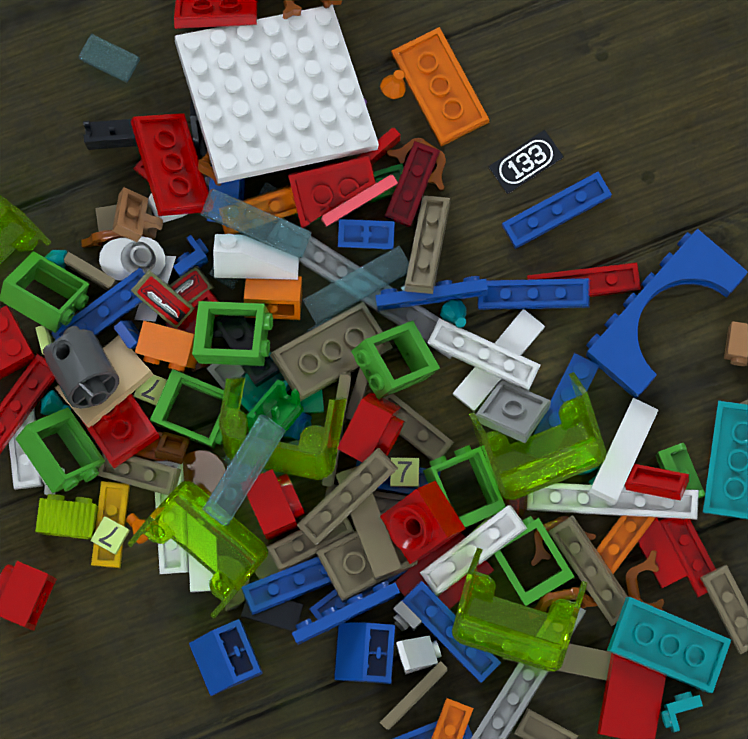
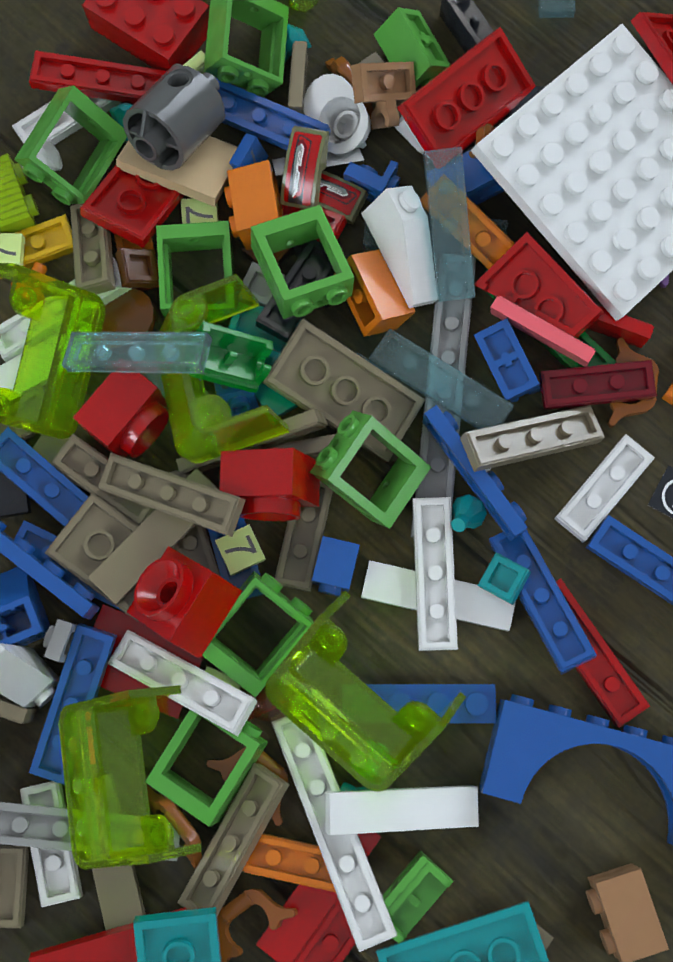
camera: 60 degrees right, 0 degrees up
light grey tile [475,380,551,443] -> none
red tile [625,464,689,501] -> none
none -> white tile [20,781,83,908]
none -> blue brick [312,536,360,597]
none -> bright green hinge [374,7,450,88]
none -> teal tile [478,552,531,605]
none -> white tile [554,434,655,543]

